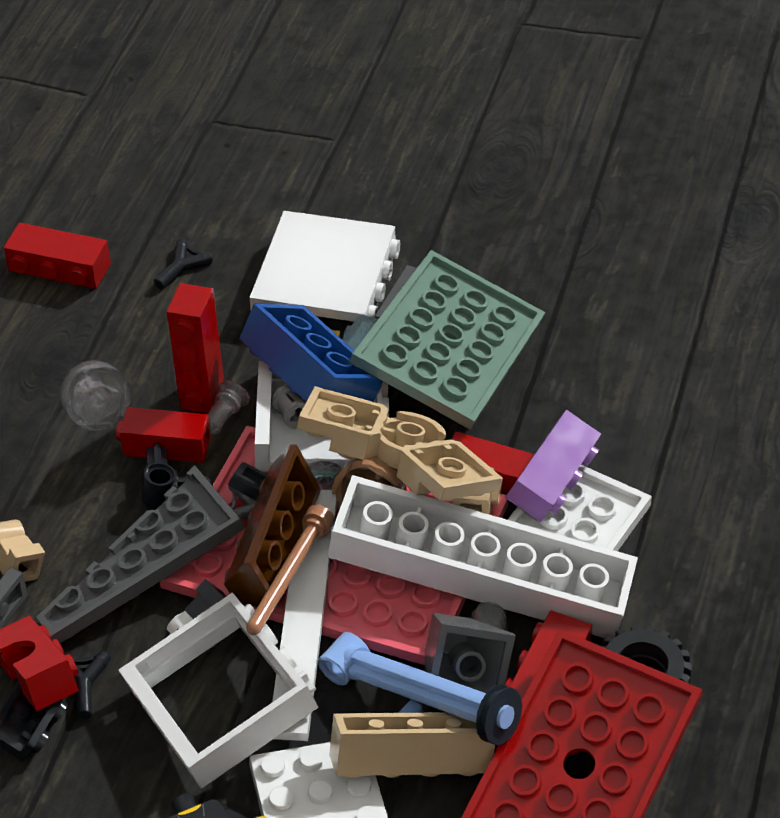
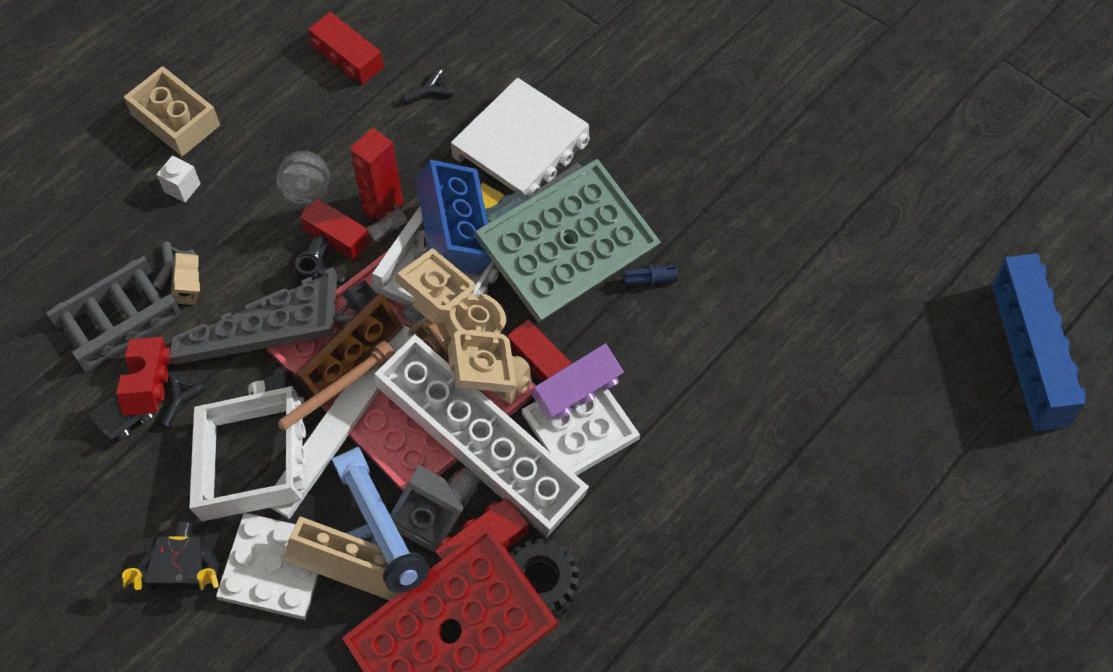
camera: 25 degrees right, 15 degrees up
none -> dark blue axle [623,264,678,286]

